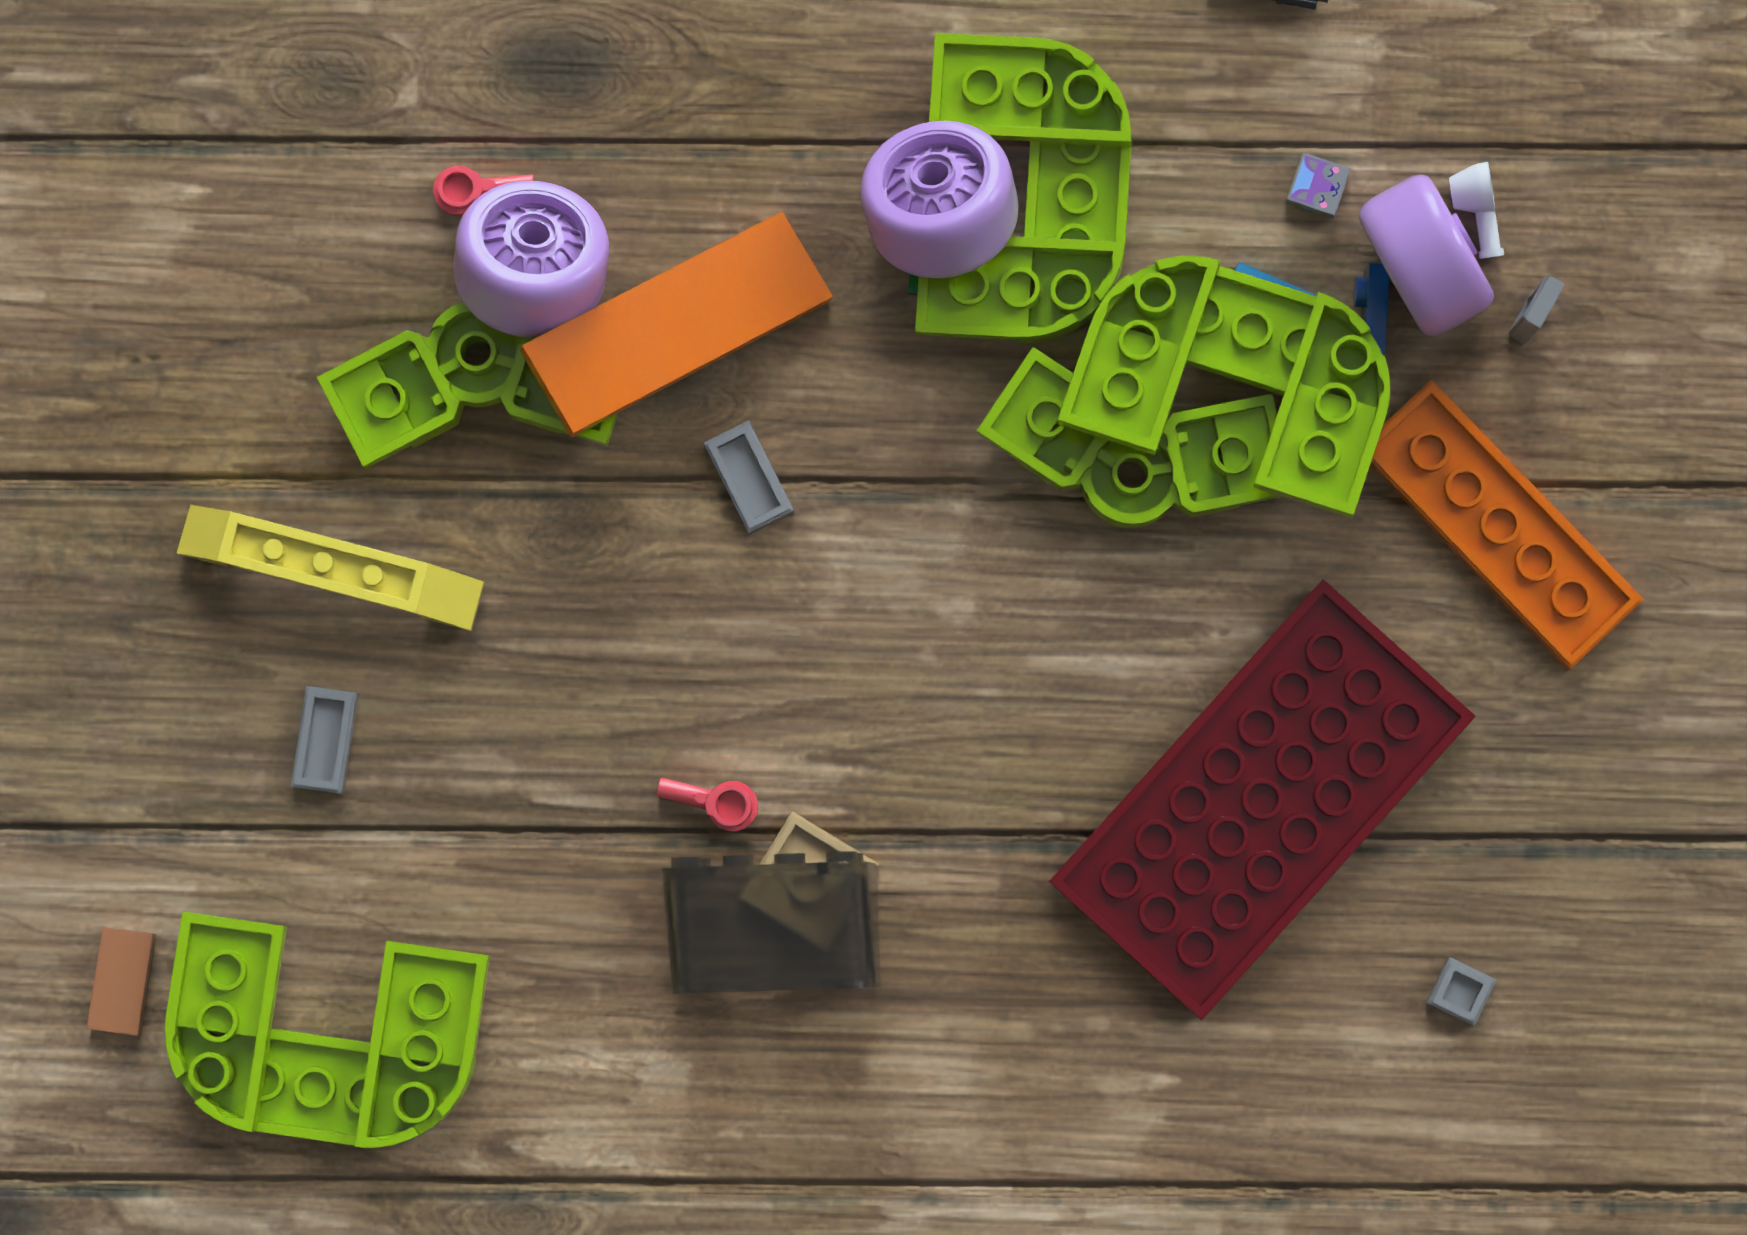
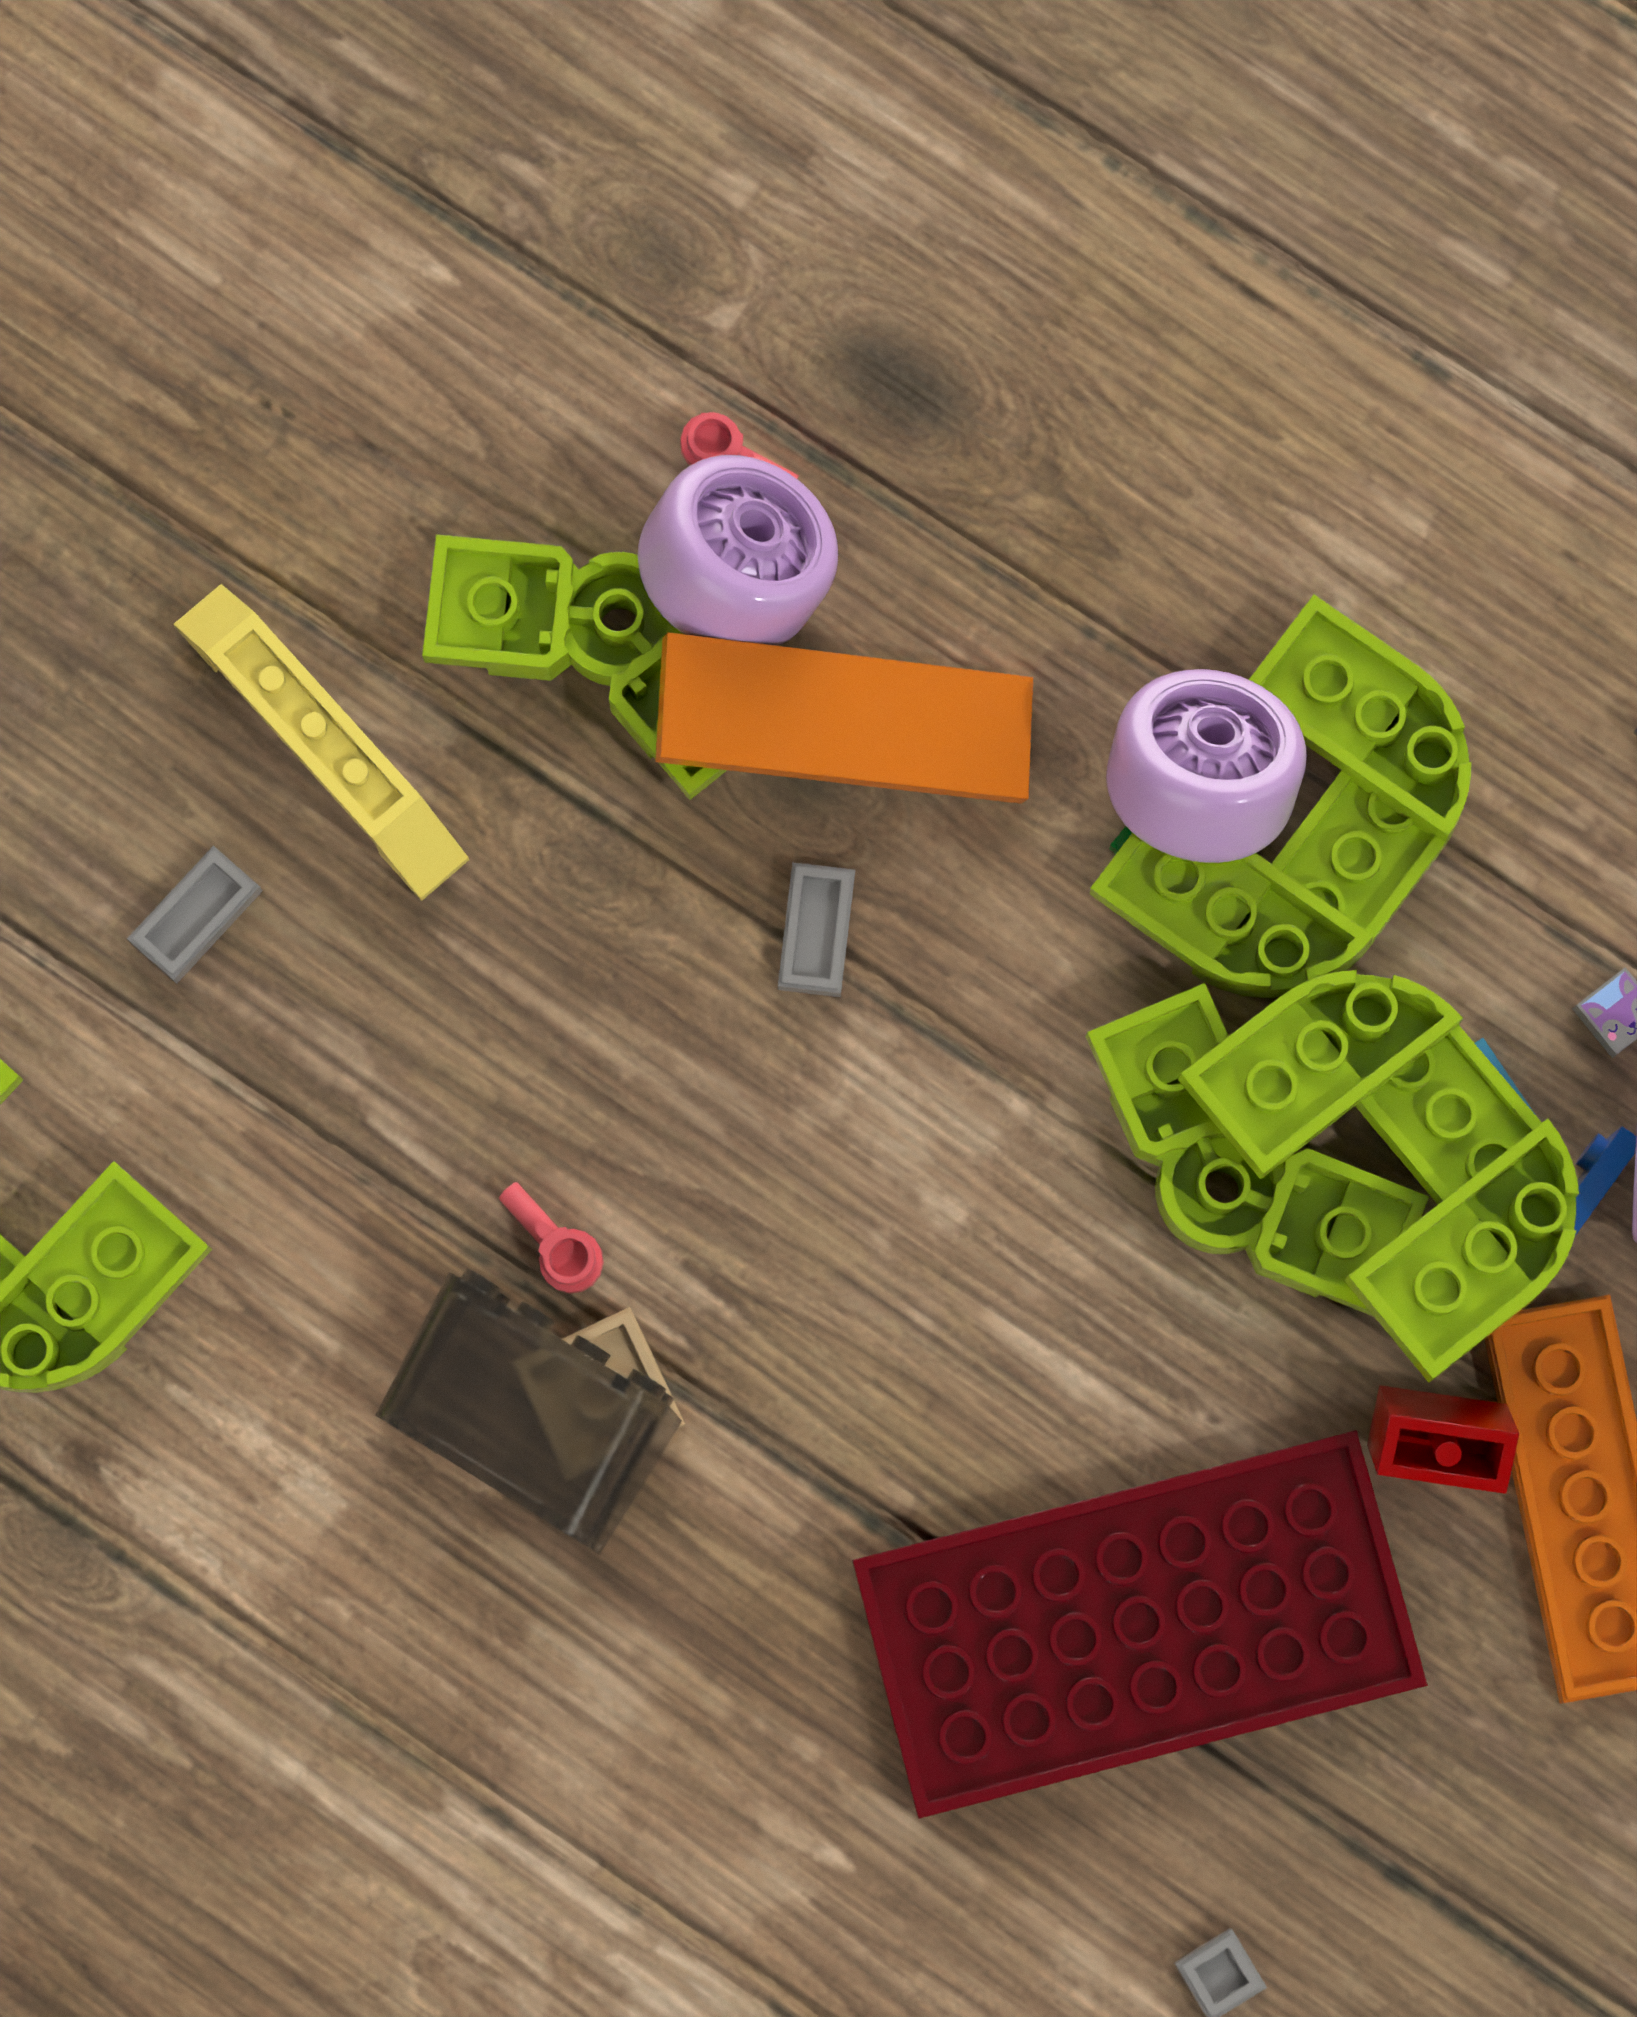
camera: 25 degrees right, 5 degrees down
none -> red brick [1367,1385,1520,1494]

